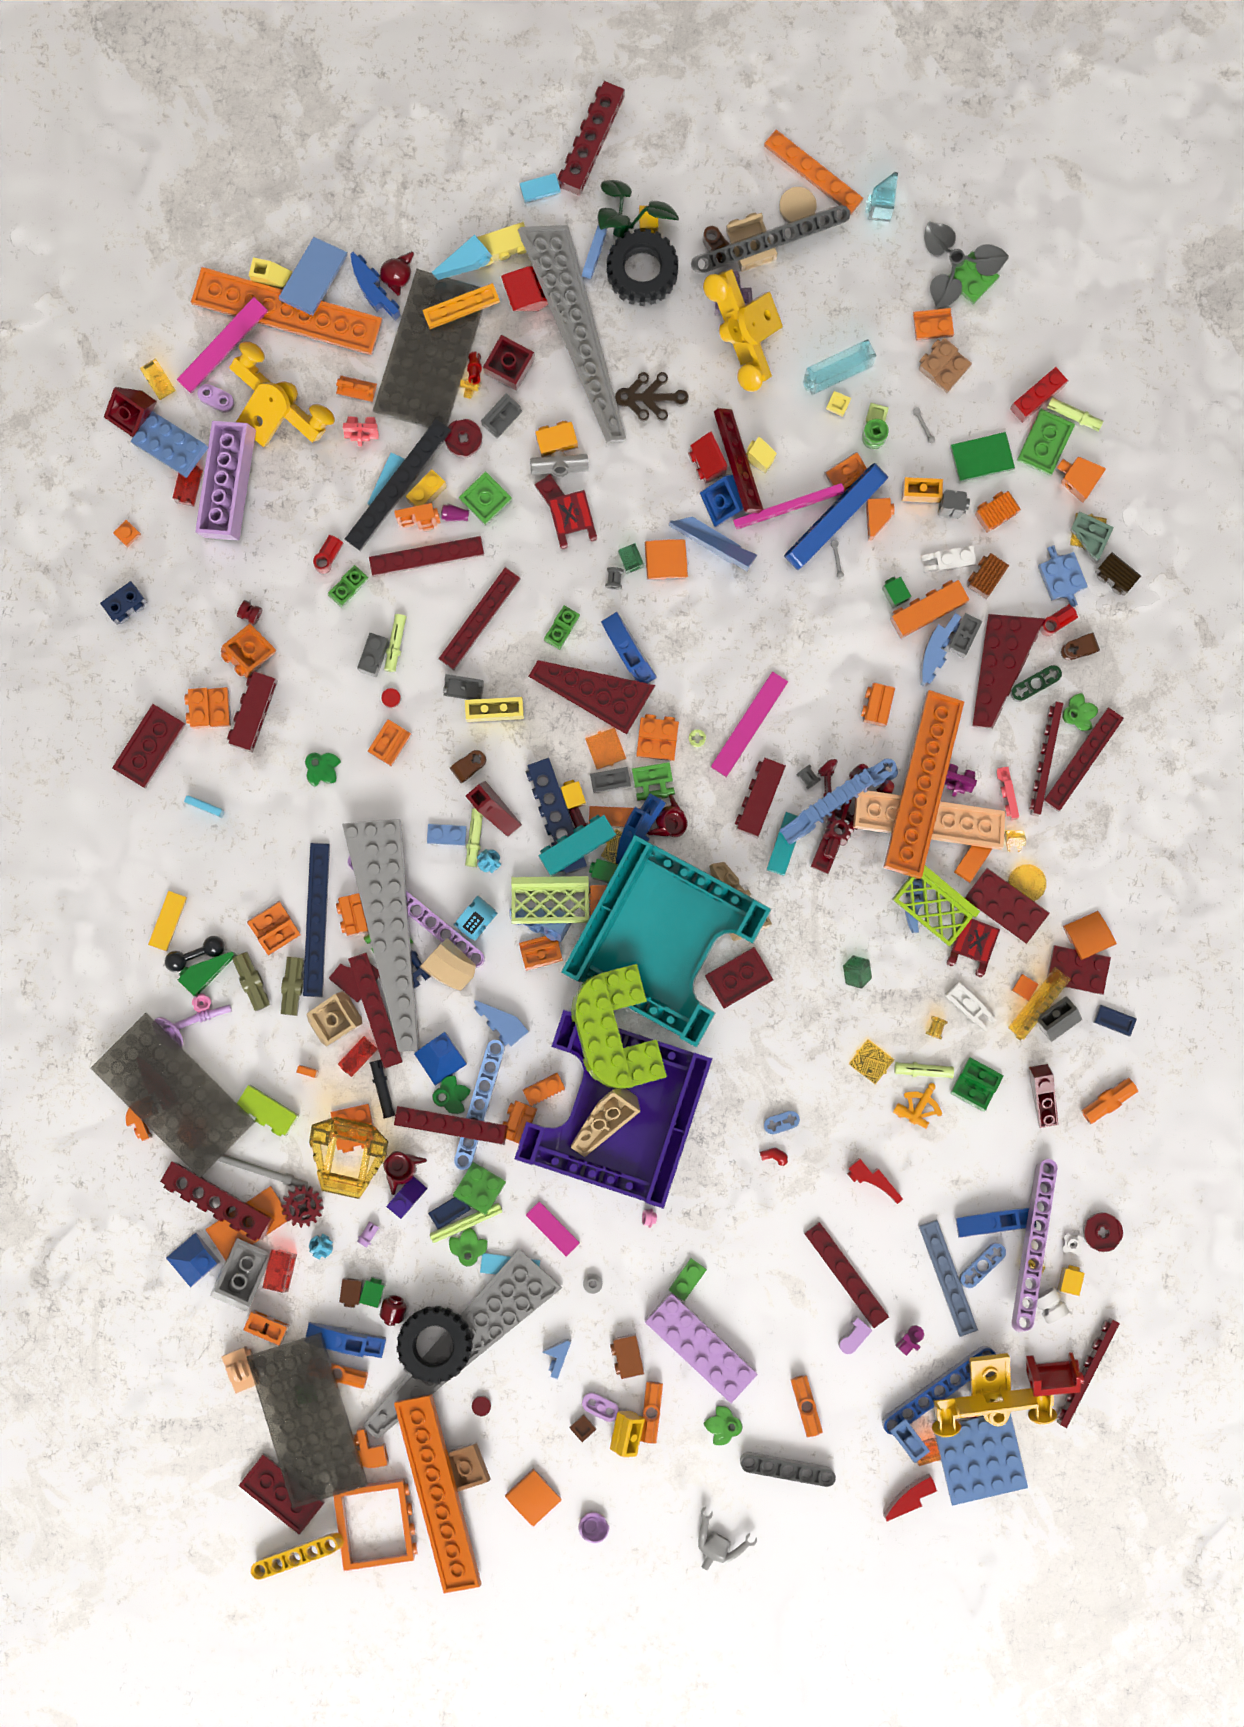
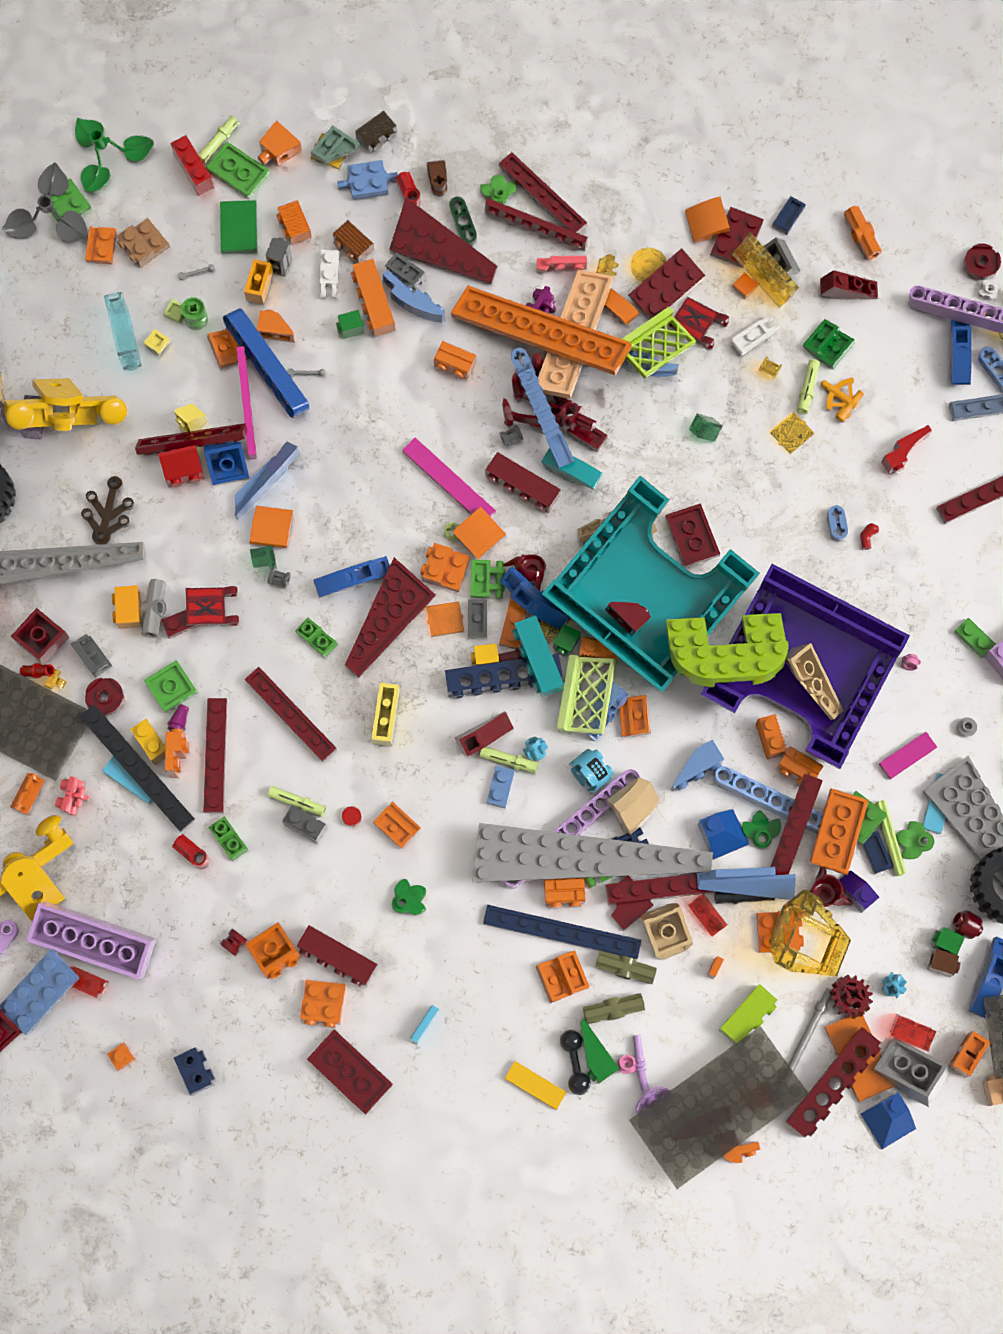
camera: 80 degrees left, 10 degrees down
lavender pin [357,1221,379,1248] -> none
dark grey hinge [443,674,484,700] -> none
reddish brown piece [449,750,486,783] -> none
none -> green plant [75,118,154,192]
none -> orange slope [453,507,506,560]
none -> dark red slope [605,601,652,637]
none -> medium blue wedge [697,867,796,900]
none -> orange tile [809,788,869,875]

